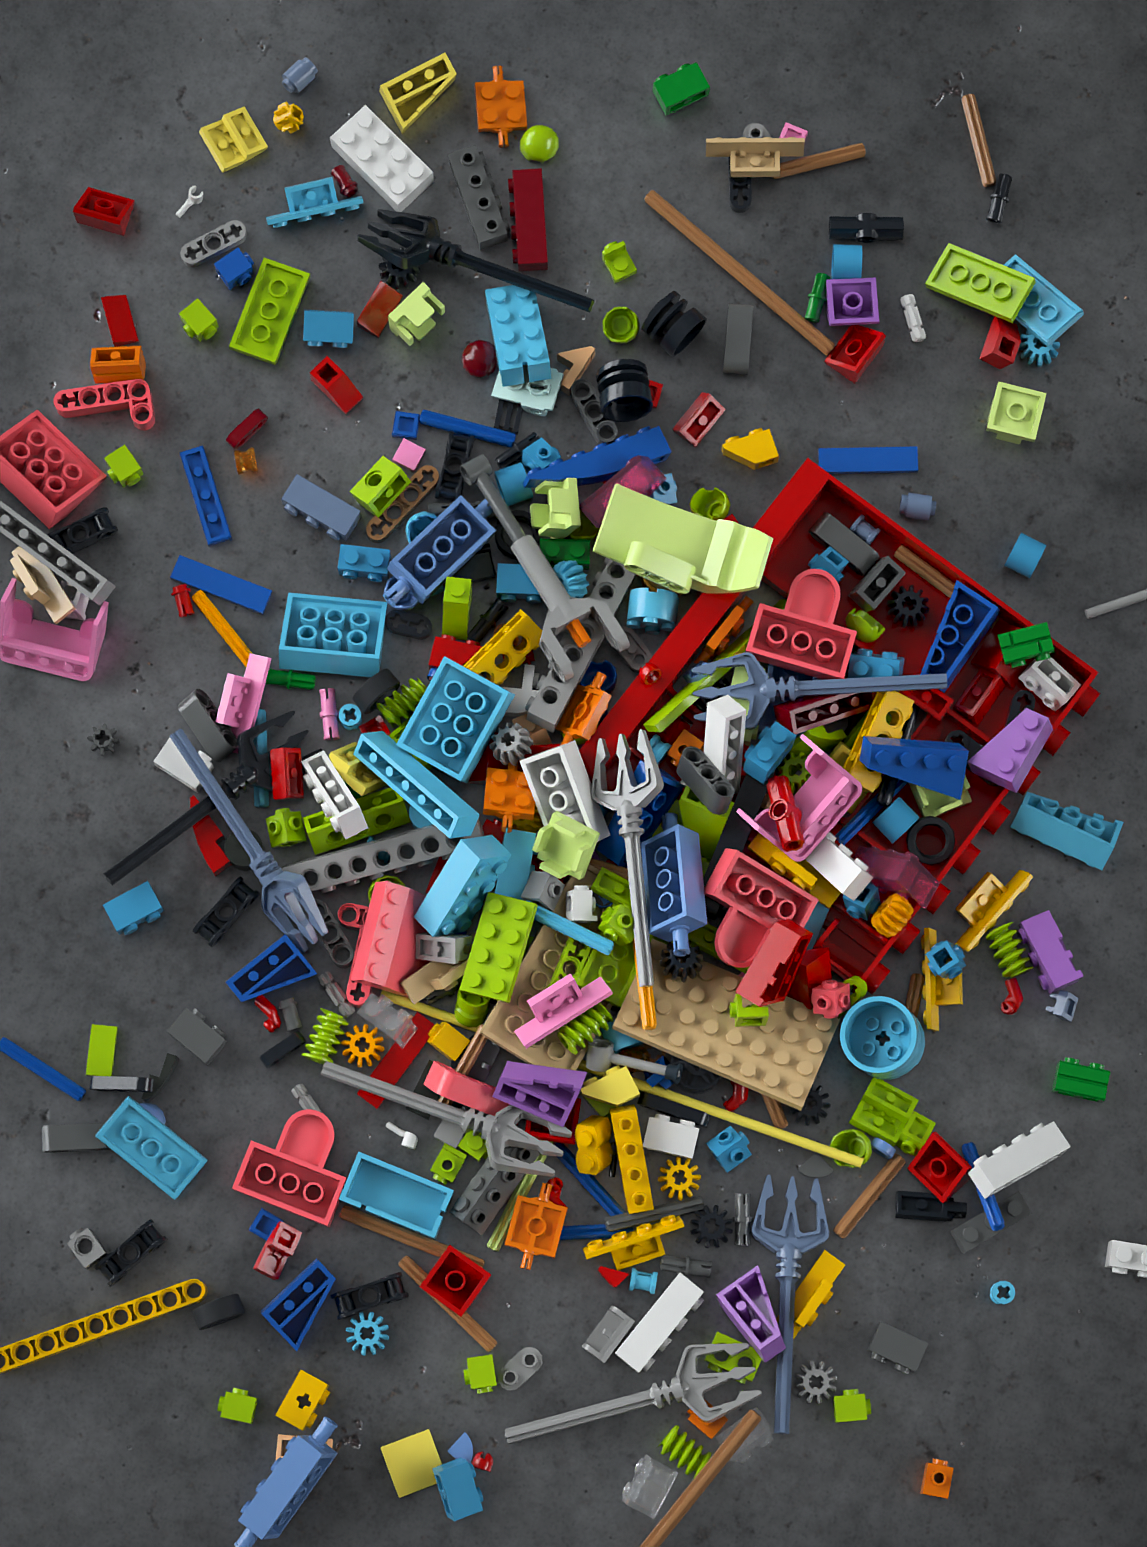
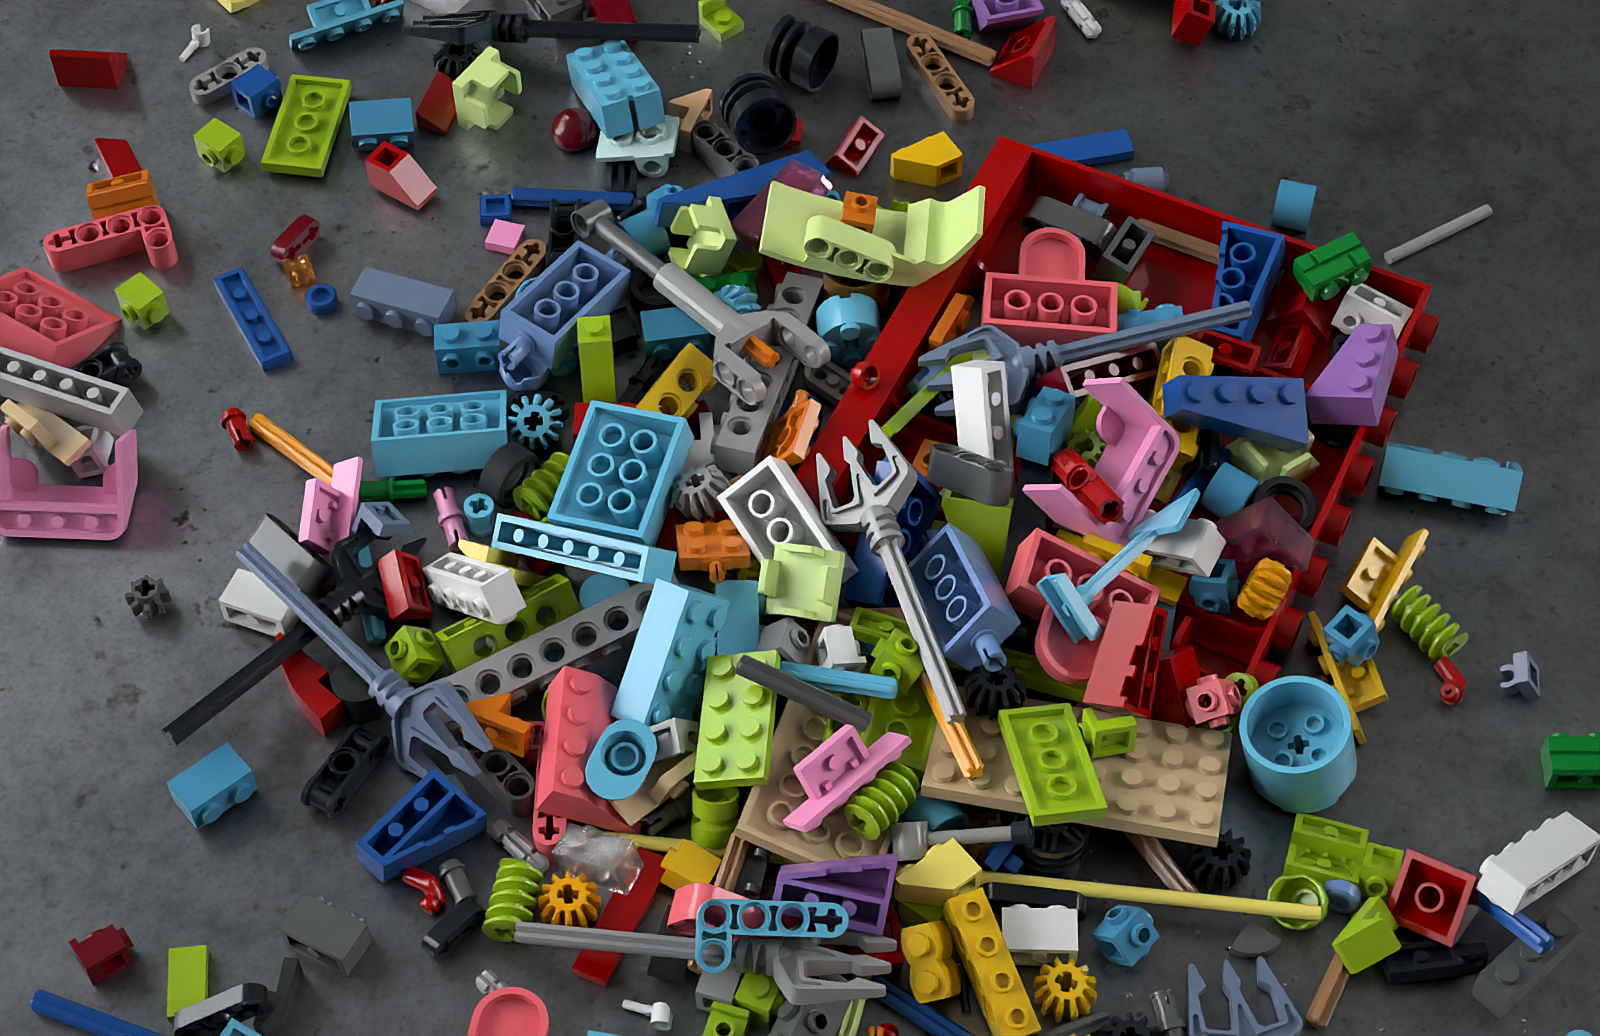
camera: 10 degrees left, 25 degrees down
blue tile [170,555,272,615] -> none
lime brick [349,456,411,517] -> none
lime hair [602,307,640,344] -> none
red arm [723,1081,748,1112] -> none
black gear [887,585,930,628] -> none
yellowish green panel [986,381,1047,444] -> none
medium lavender wedge [1017,910,1083,995] -> none
none -> dark red brick [69,924,134,986]
none -> blue tile [305,284,338,315]
none -> sand blue bracket [352,502,411,538]
none -> orange slope [459,693,531,758]
none -> medium azure gear [507,394,564,451]
none -> medium azure piece [585,719,657,801]
none -> medium azure beam [695,899,849,973]
none -> dark grey axle [735,655,872,732]
none -> orange brick [840,191,878,234]
none -> medium nougat beam [906,33,975,122]
none -> lime plate [998,703,1108,827]
none -> medium azure piece [1036,488,1201,643]
none -> lime slope [1332,896,1401,974]

